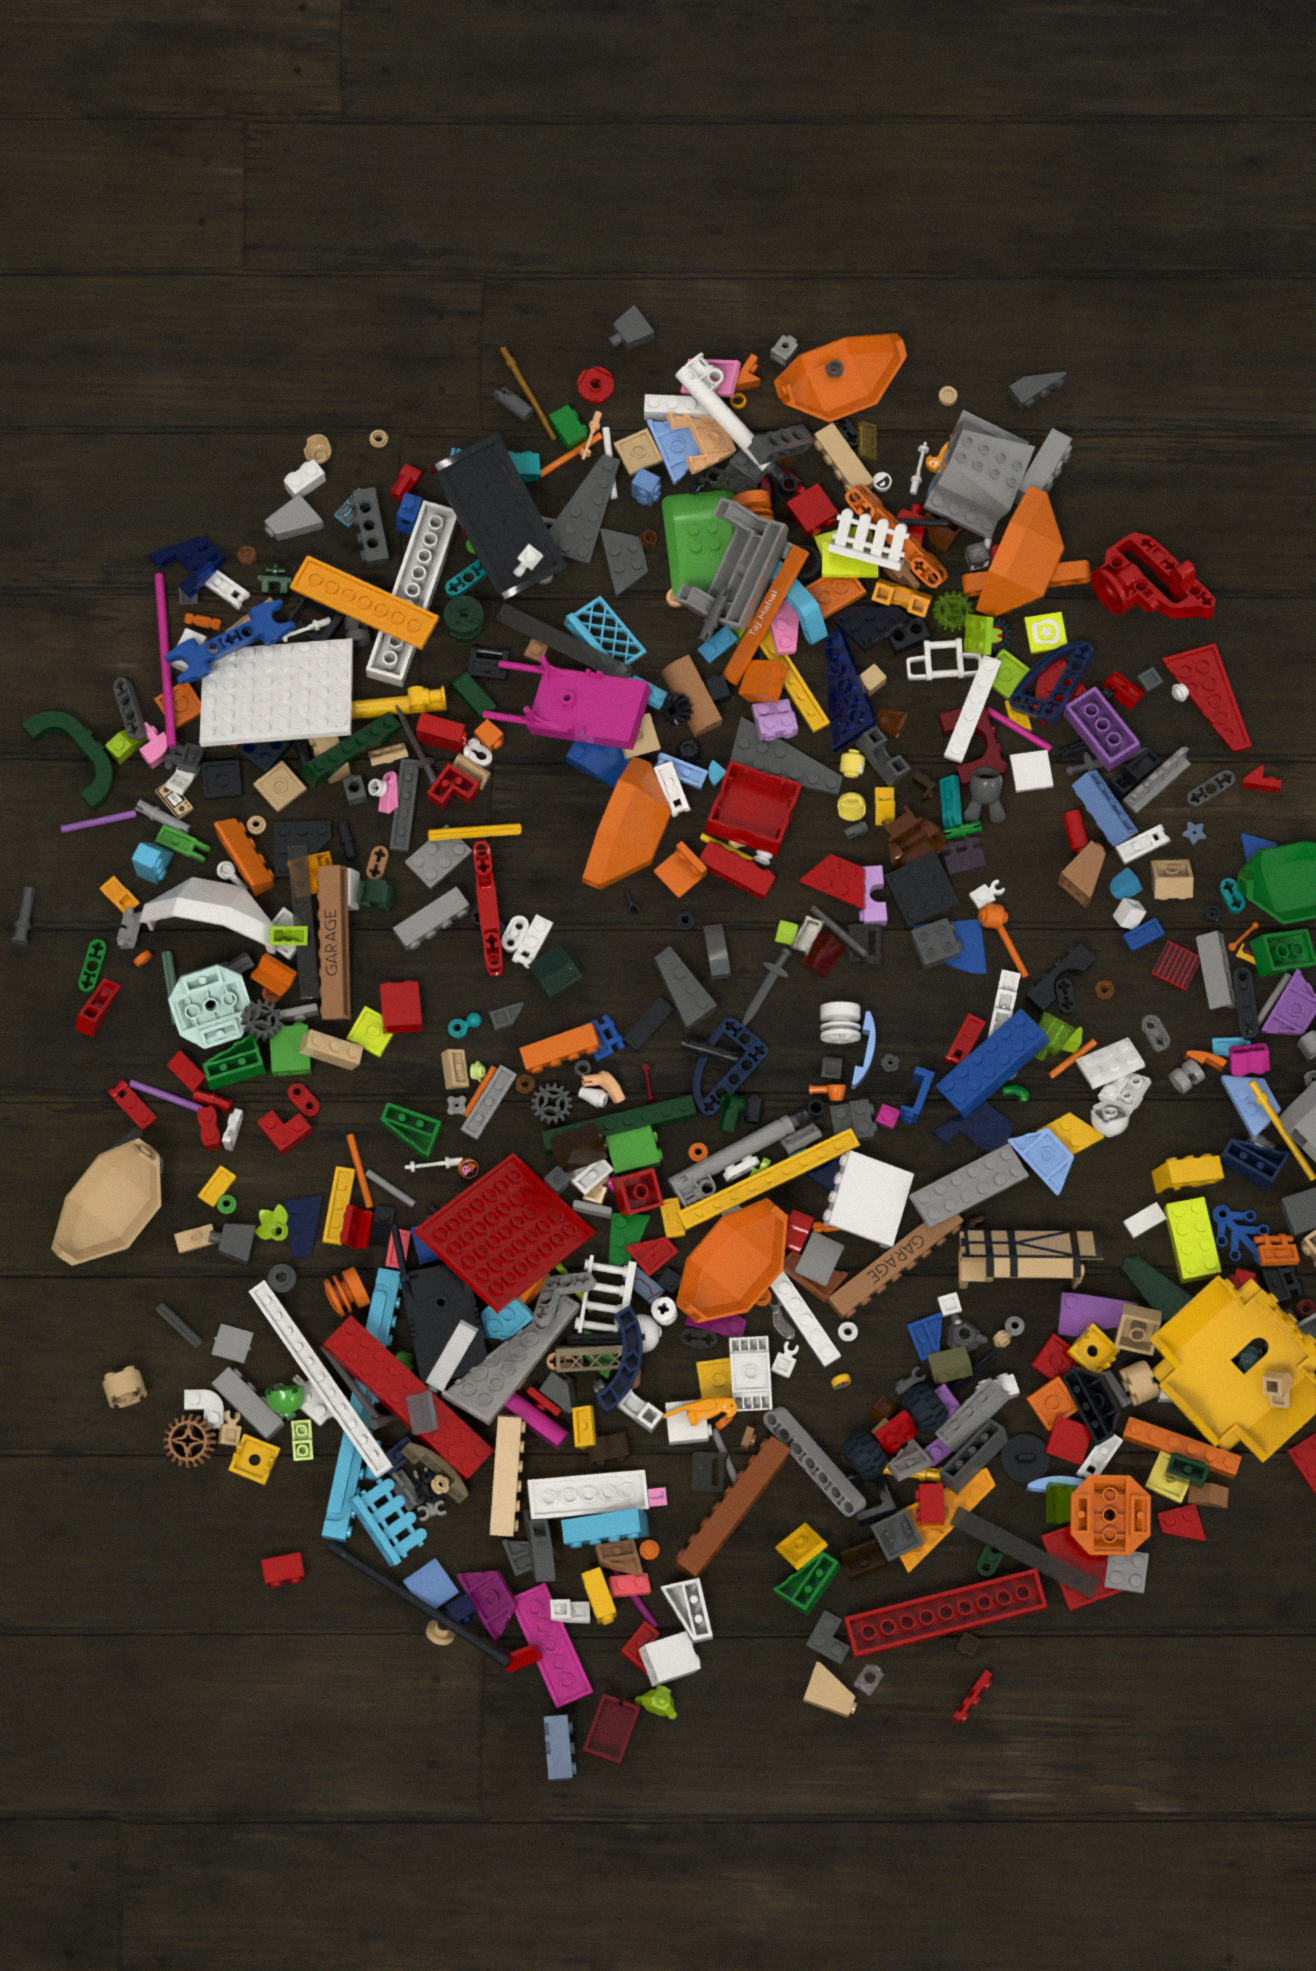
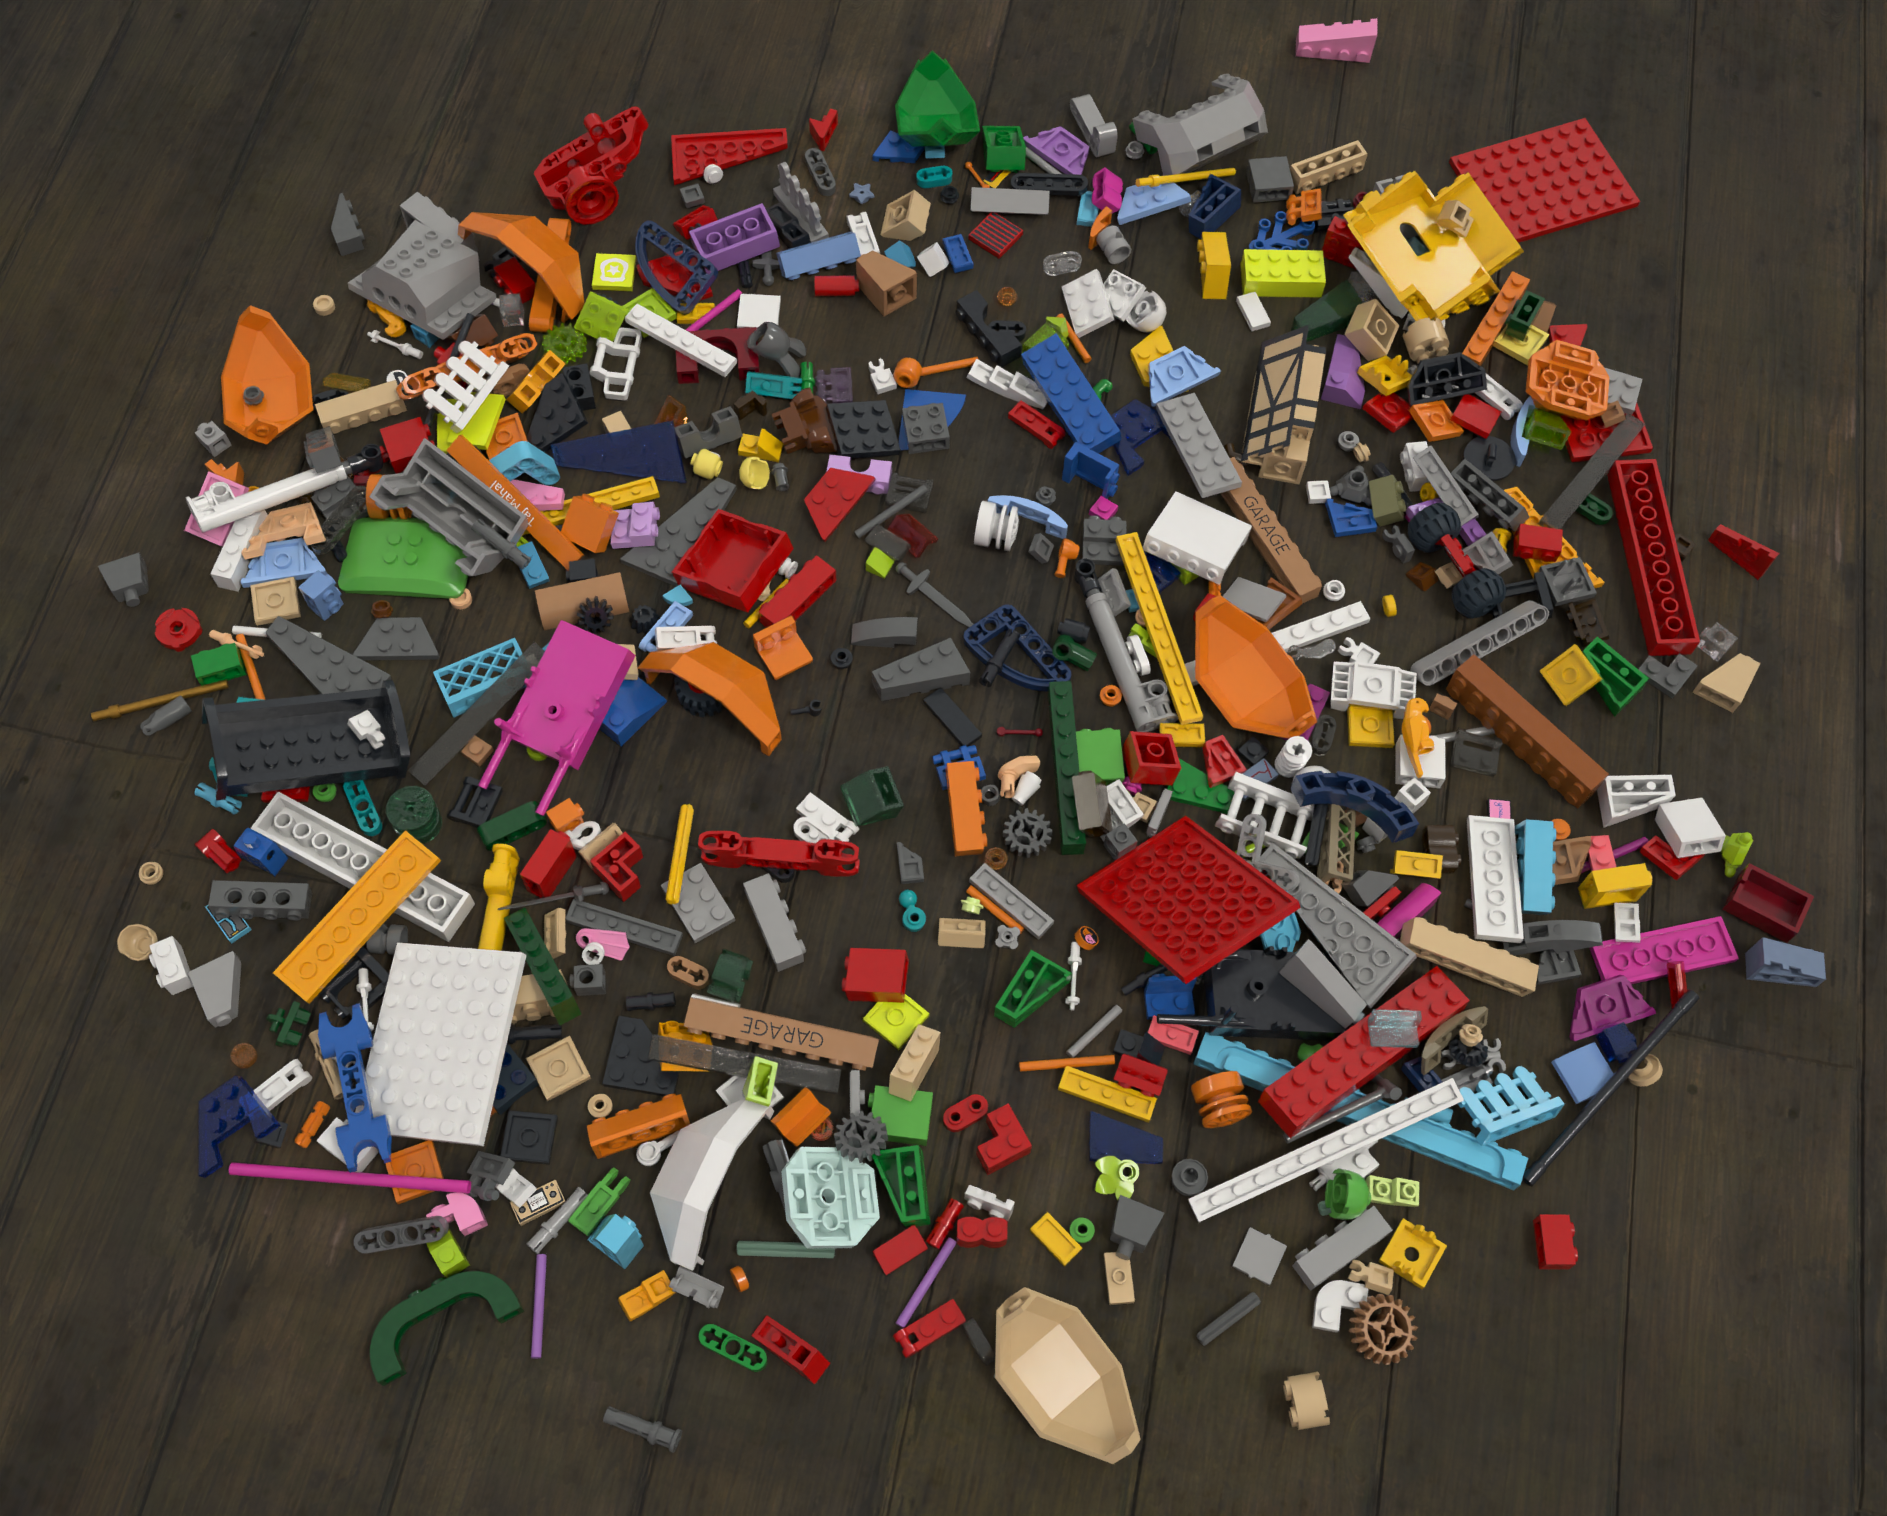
camera: 80 degrees left, 10 degrees down
none -> medium nougat plate [1600,400,1626,428]

